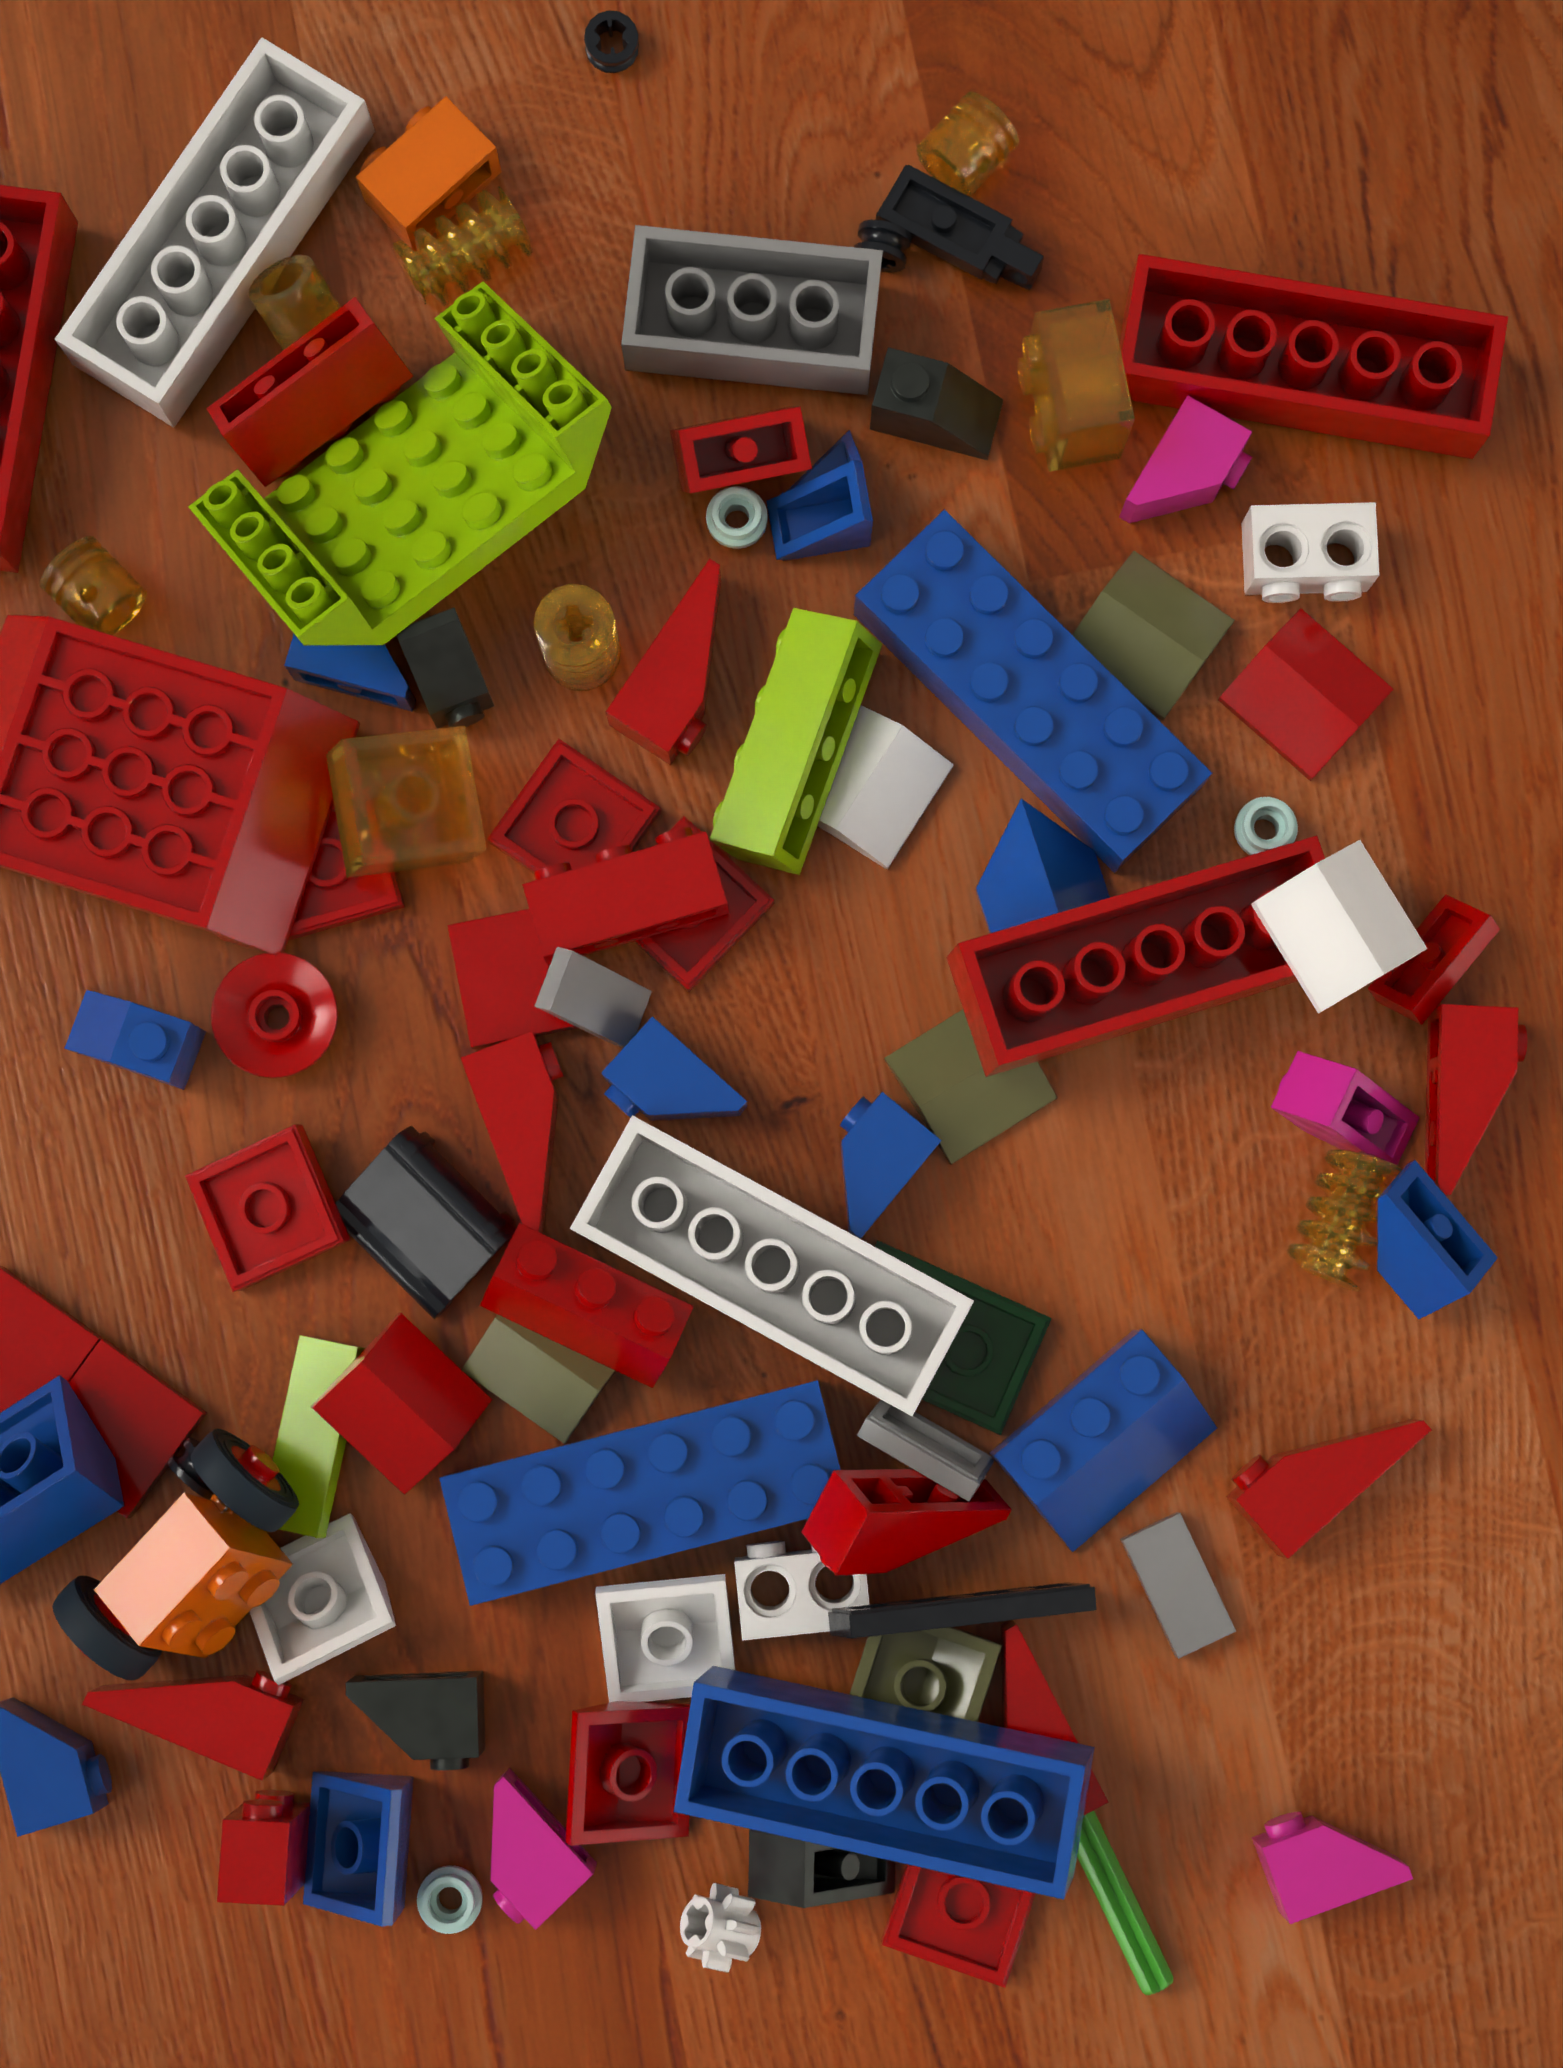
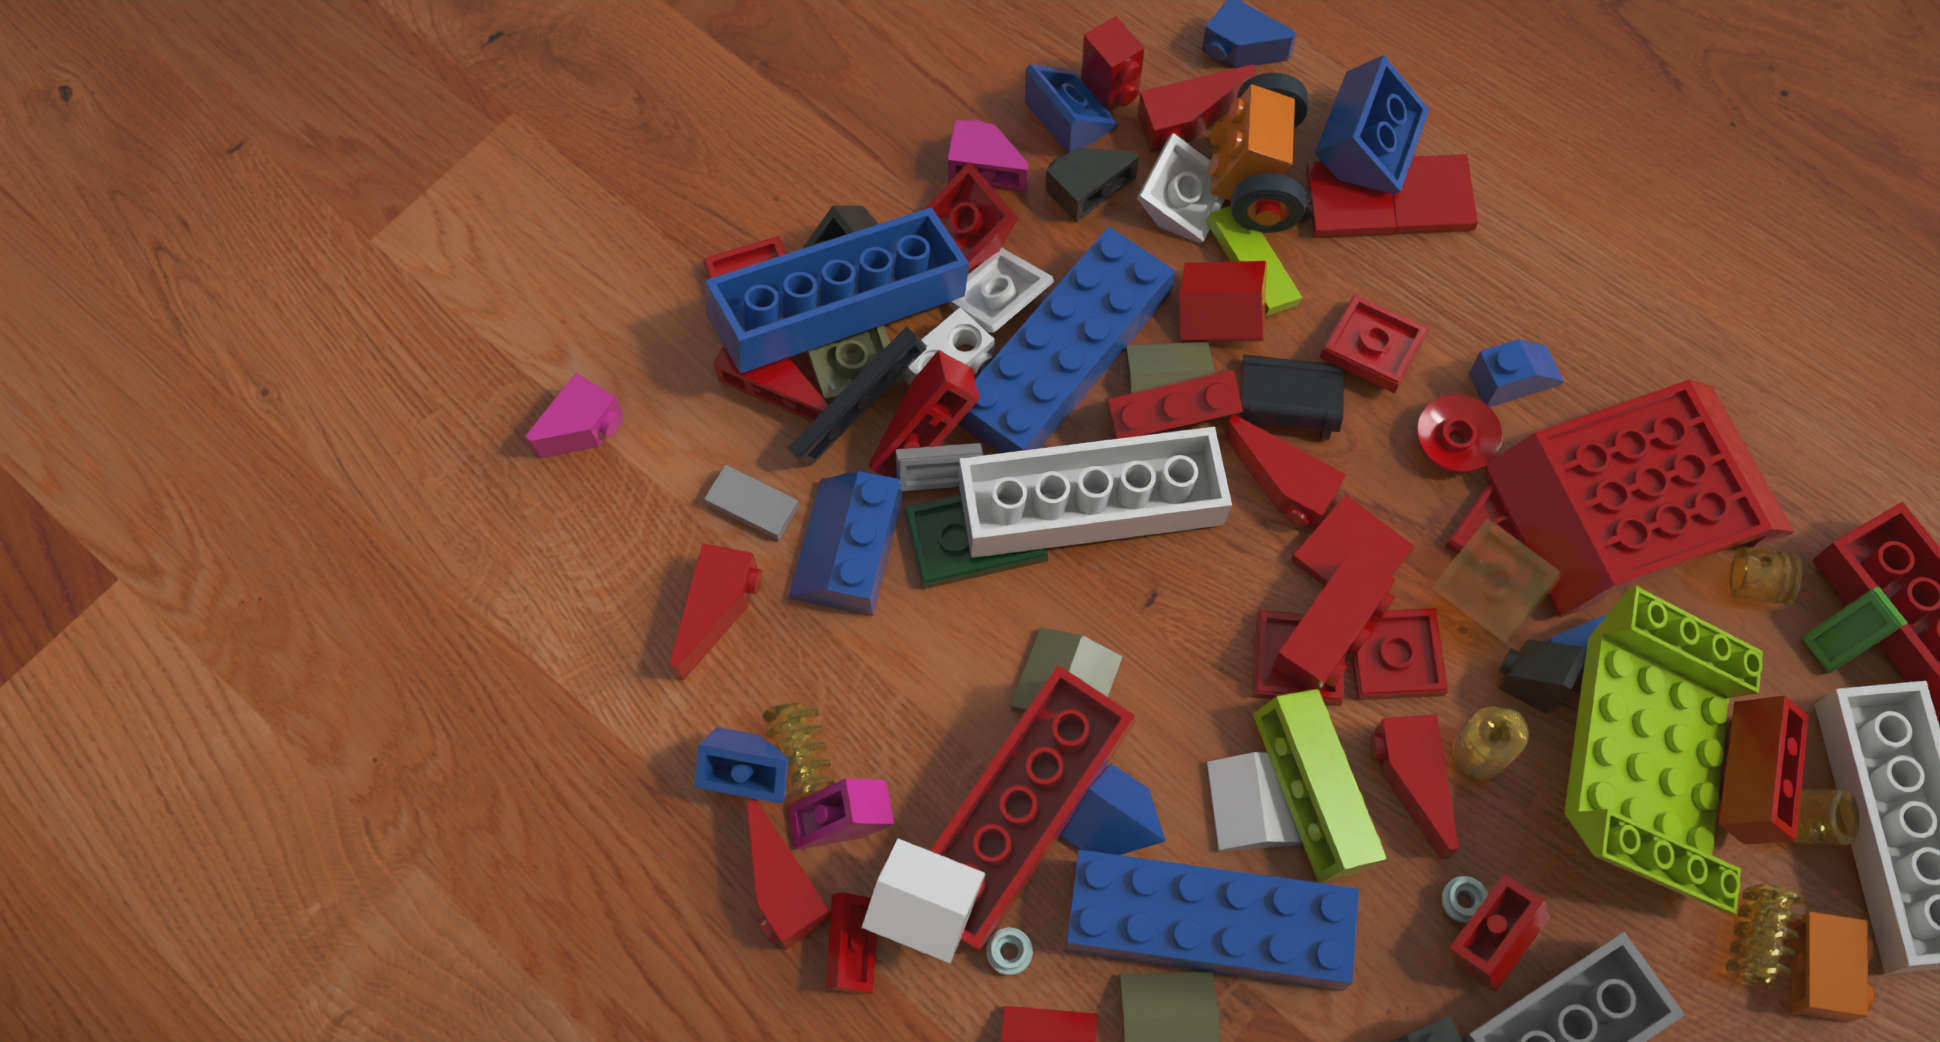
camera: 145 degrees right, 15 degrees down
light aqua plate [417,1865,483,1934] -> none
light grey tile [534,947,652,1048] -> none
blue slope [601,1016,748,1121] -> none
white gear [680,1883,761,1972] -> none
blue slope [766,430,873,561] -> none
blue slope [840,1092,942,1239] -> none
bright green axle [1077,1811,1174,1995] -> none
none -> bright green tile [1801,586,1908,674]

